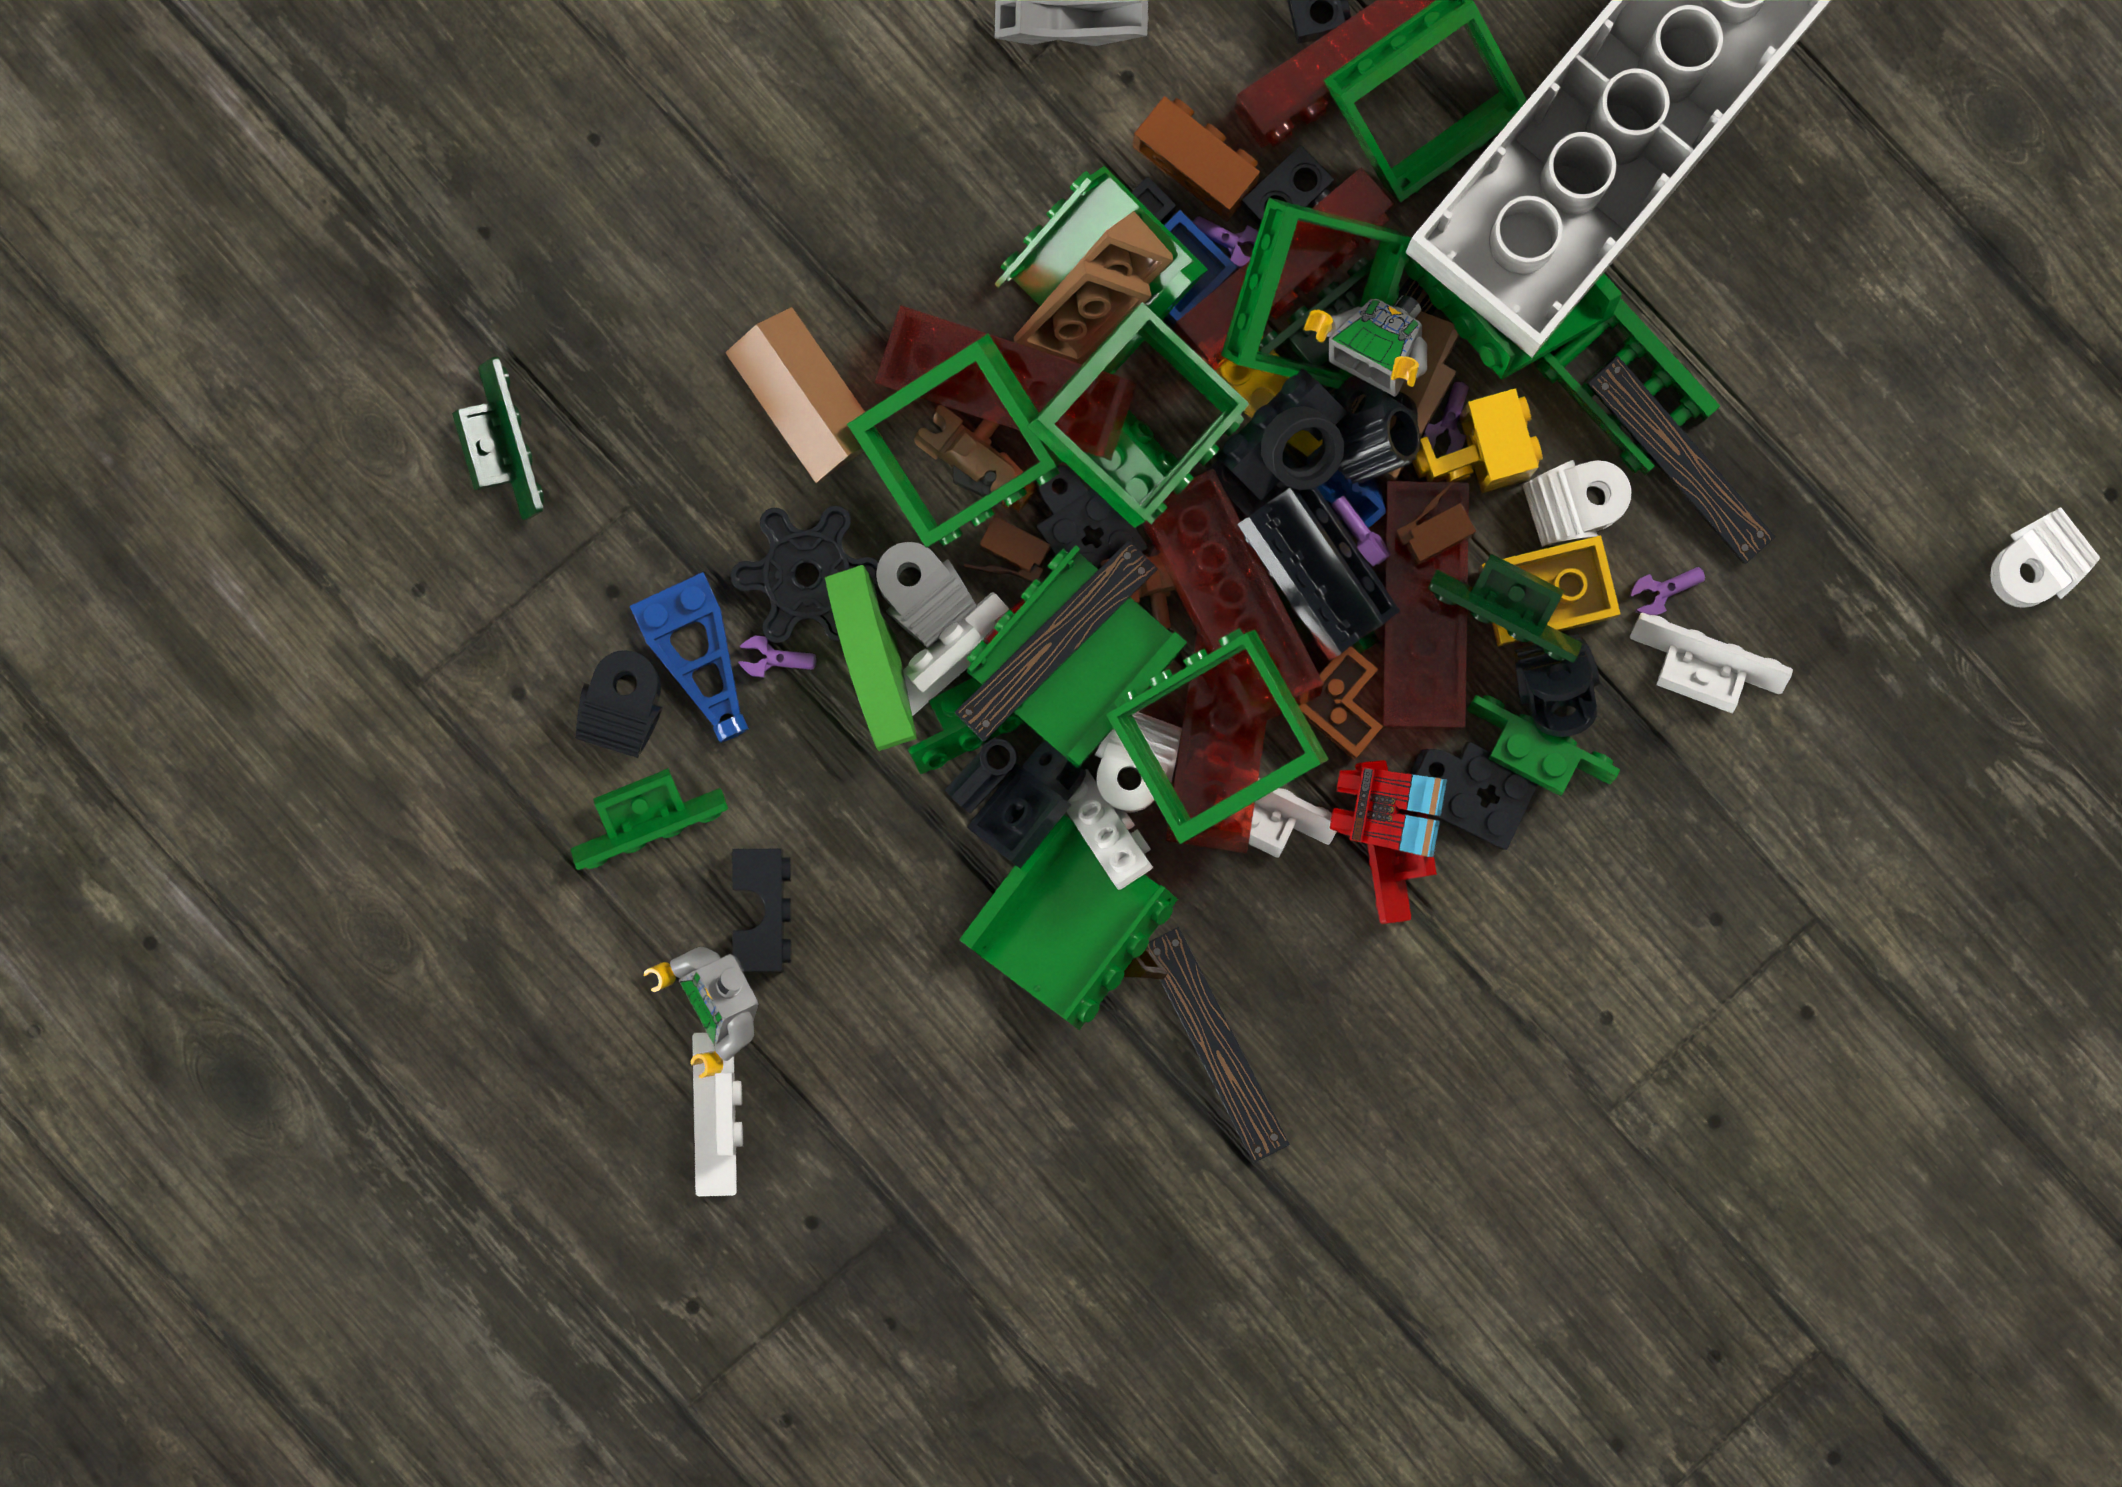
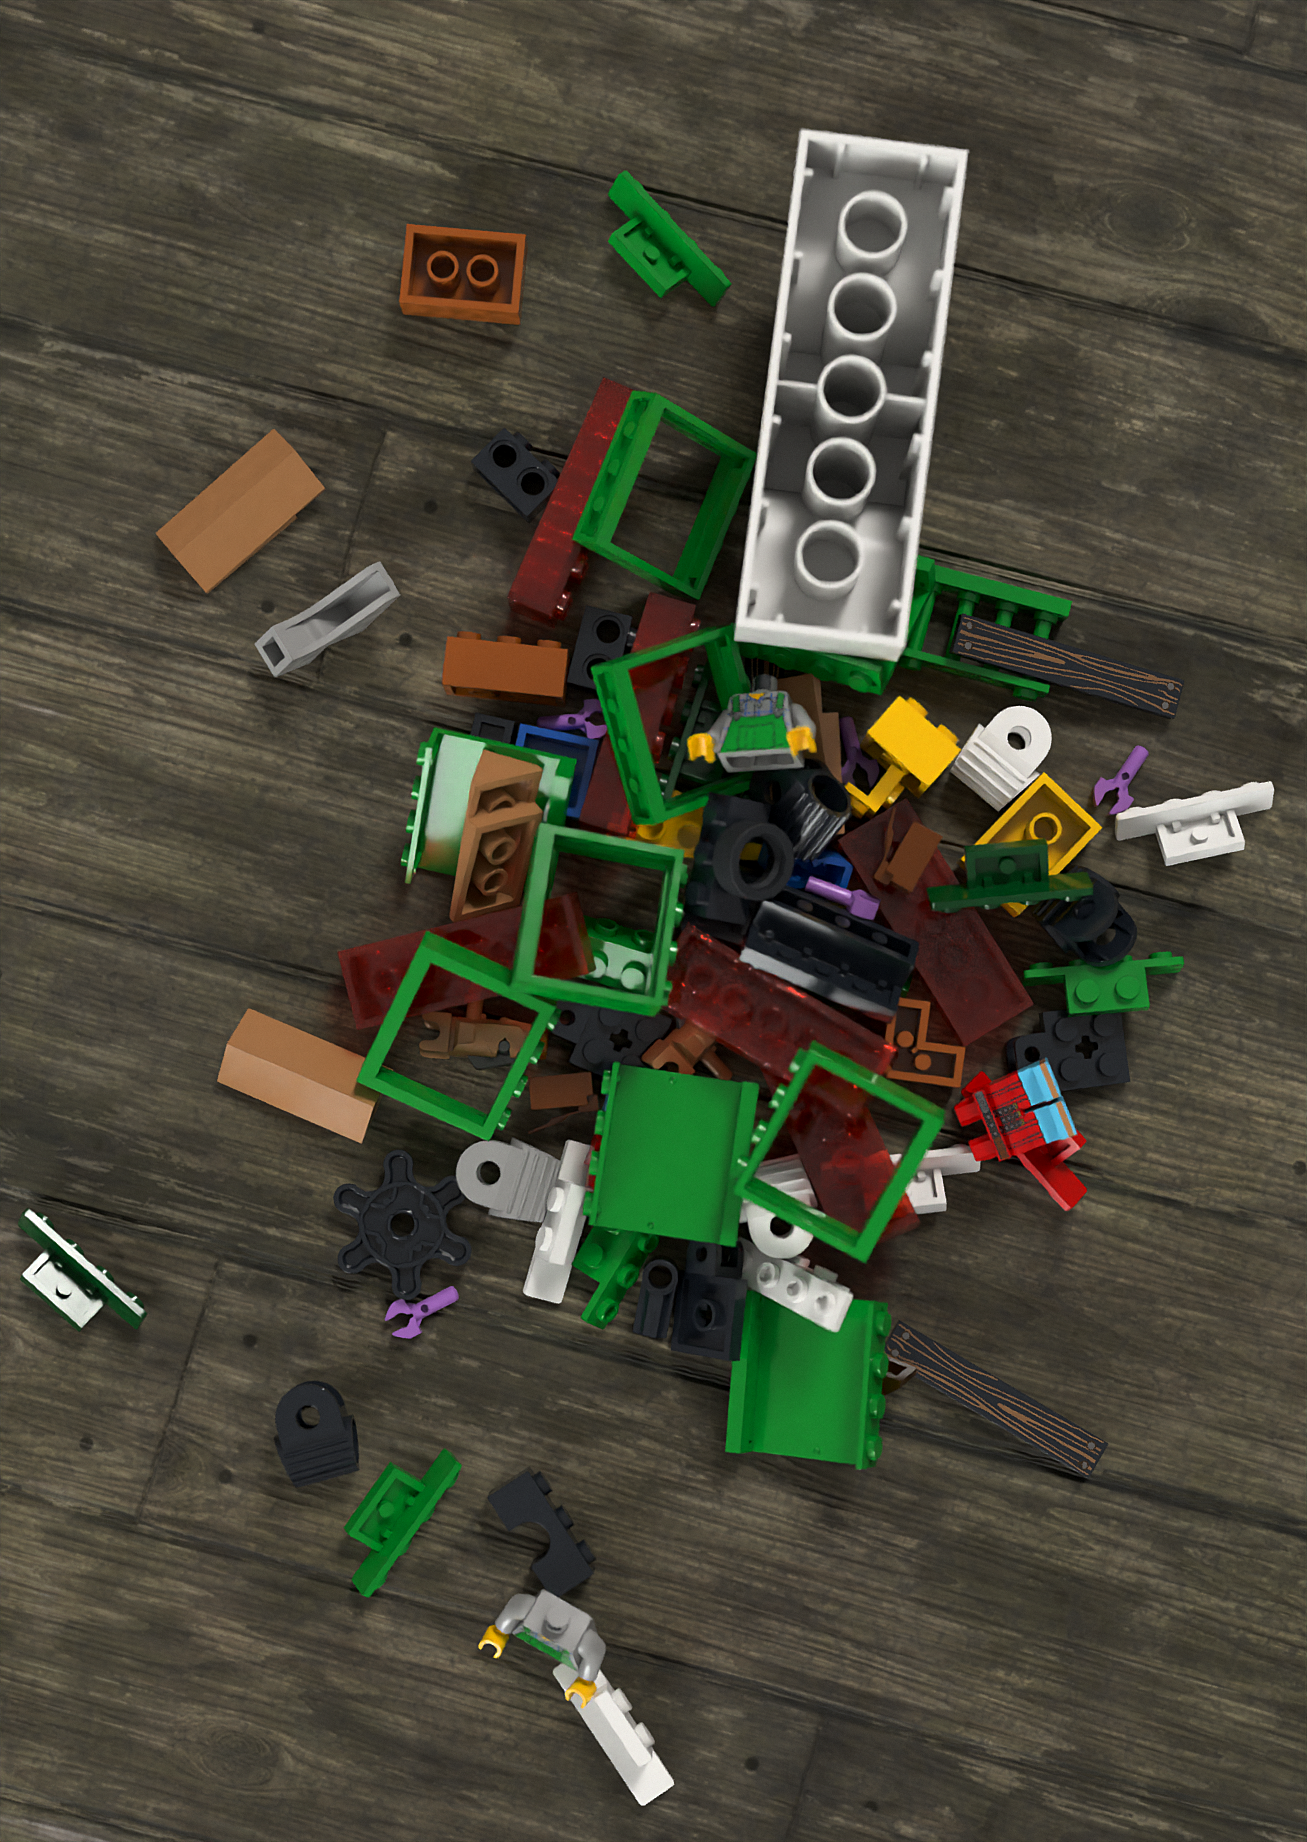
camera: 30 degrees left, 0 degrees up
blue plate [630,572,749,743] -> none
bright green slope [825,565,917,751] -> none
black tile [955,540,1158,743] -> none

